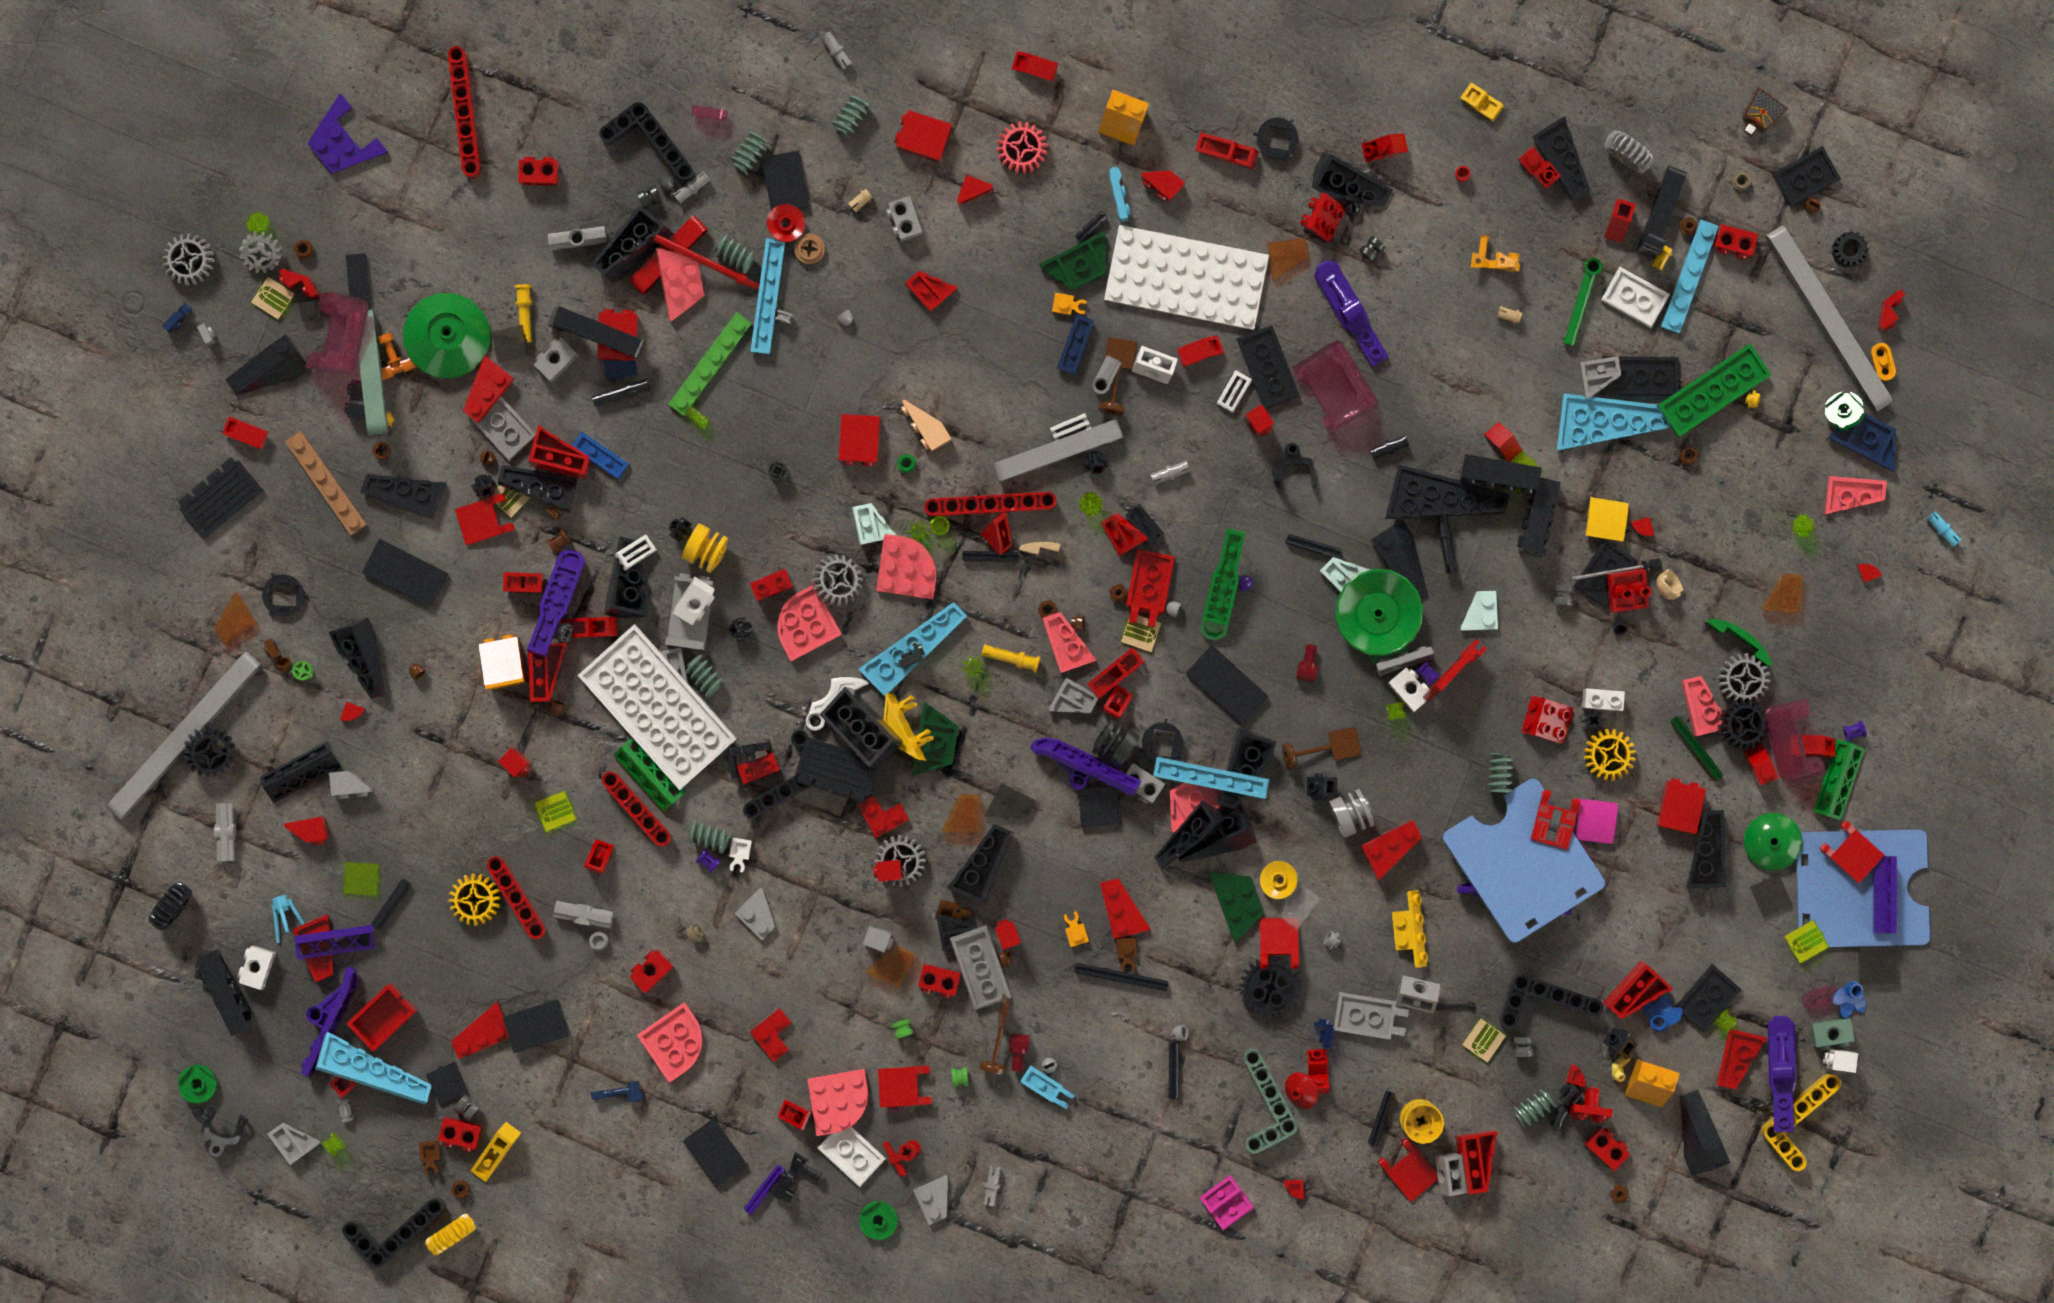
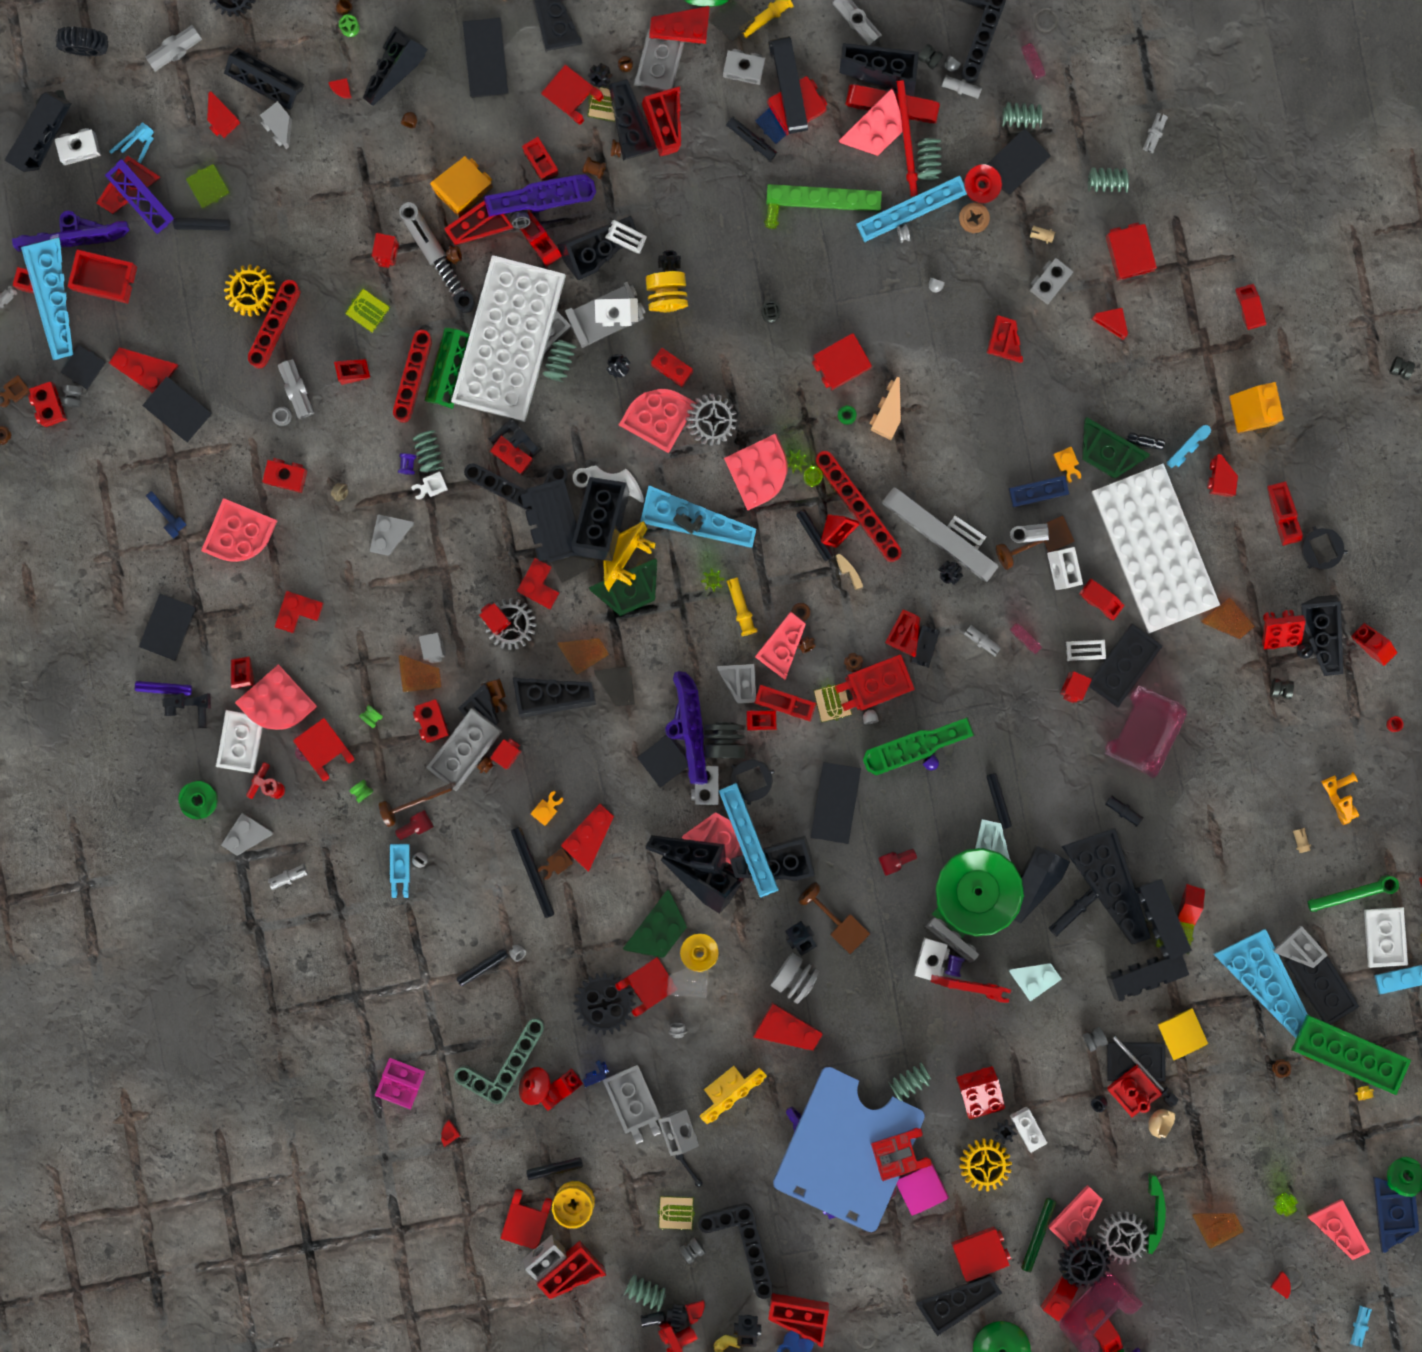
camera: 55 degrees right, 0 degrees up
yellow slope [471,1122,521,1182] -> none
blue tile [572,432,629,480] -> none
light aqua wing [852,503,896,545] -> none
coral gear [996,122,1048,174] -> none
clear neon green gear [1079,492,1102,516] -> none
black piece [1272,443,1316,492] -> none
dark purple piece [1314,260,1389,367] -> none
clear neon green wheel [1385,702,1406,720] -> none
red tile [1630,517,1654,536] -> none
none -> piece [399,202,475,313]
none -> clear pink beam [1009,623,1042,655]

